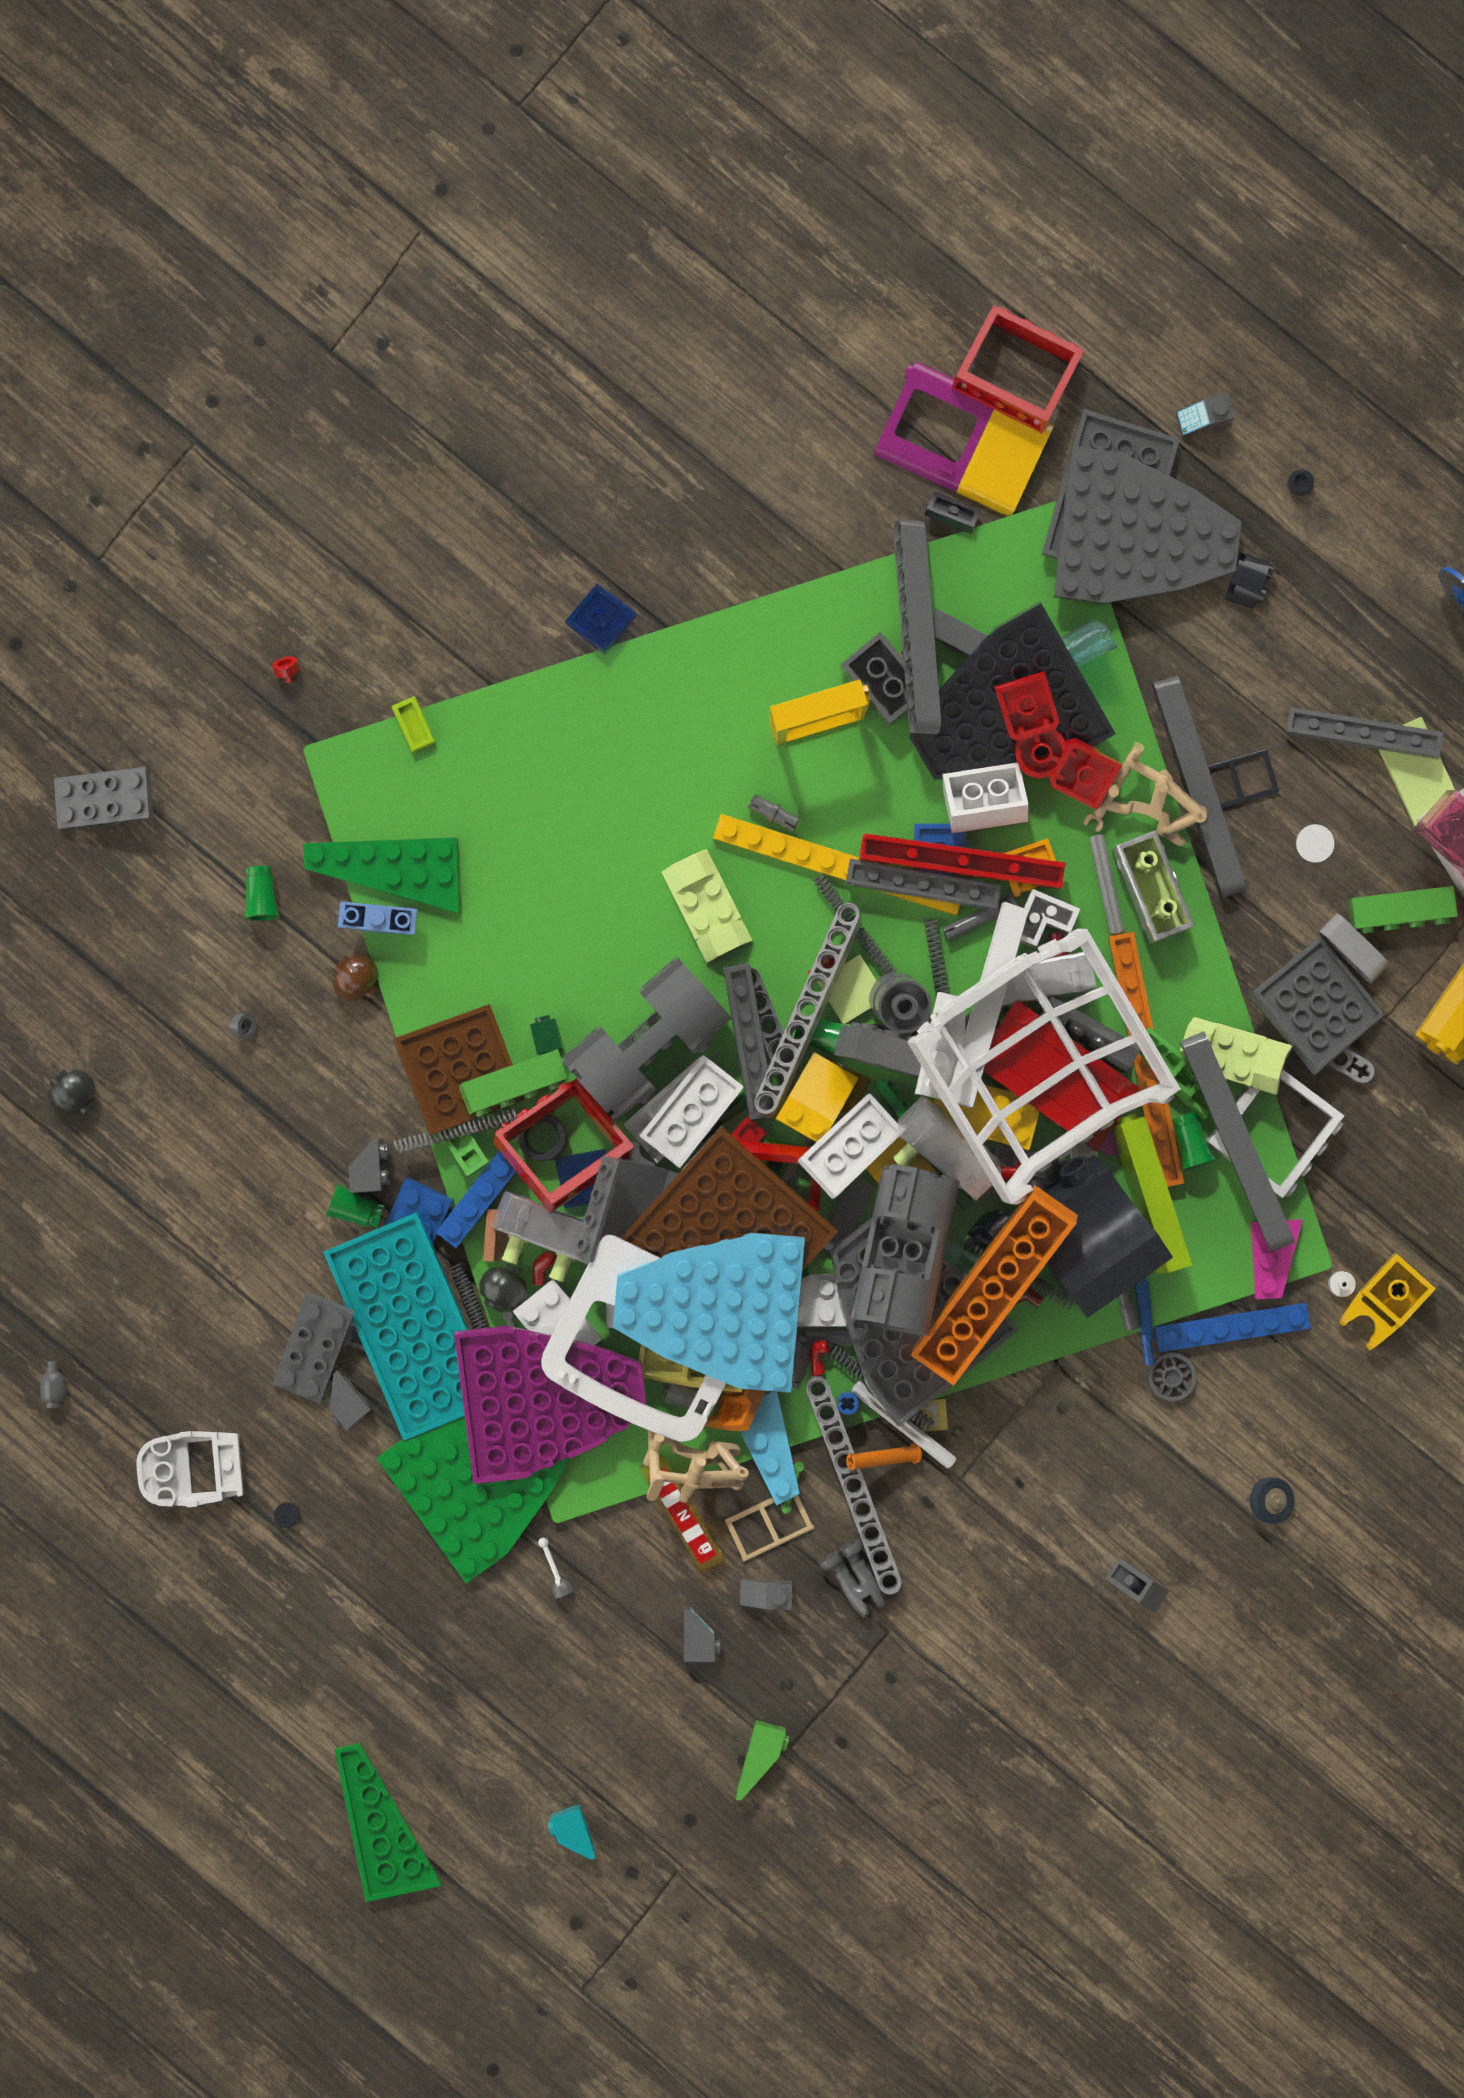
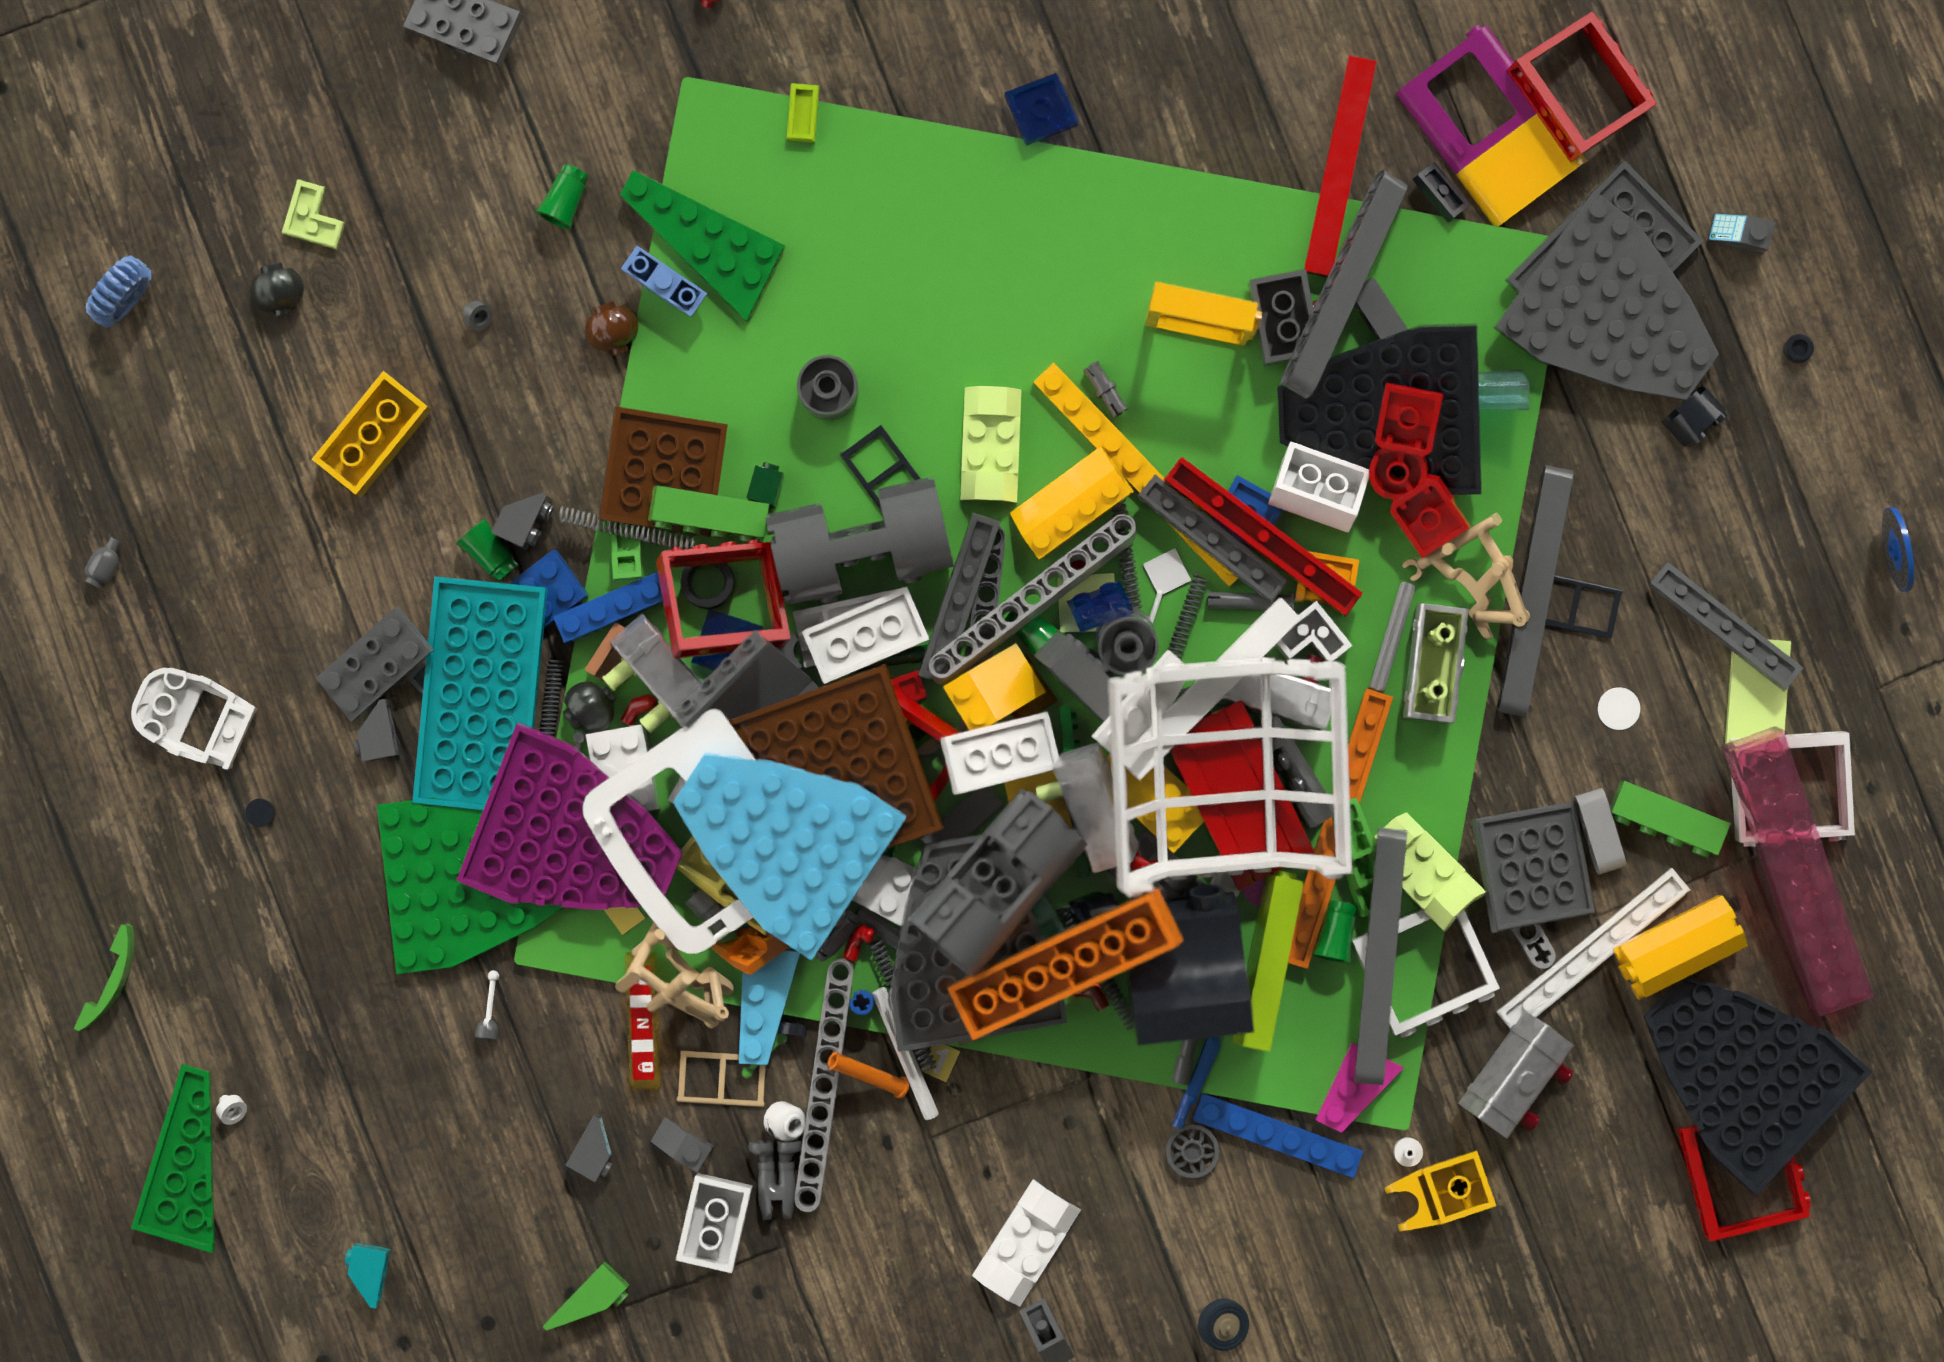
camera: 30 degrees right, 0 degrees up
none -> bright green slope [74,924,134,1031]
none -> white tile [216,1095,247,1125]
none -> yellowish green tile [282,179,345,250]
none -> yellow brick [312,371,432,498]
none -> light yellow sticker [604,907,645,935]
none -> white brick [676,1173,753,1273]
none -> white head [764,1101,806,1142]
none -> black tile [778,1022,807,1036]
none -> dark grey wheel [797,355,859,420]
none -> black window [840,425,921,511]
none -> white piece [972,1179,1081,1306]
none -> yellow slope [1010,446,1134,560]
none -> clear blue plate [1066,581,1134,633]
none -> white piece [1143,548,1191,623]
none -> red tile [1304,55,1377,278]
none -> flat silver piece [1458,1011,1574,1138]
none -> white tile [1496,868,1690,1028]

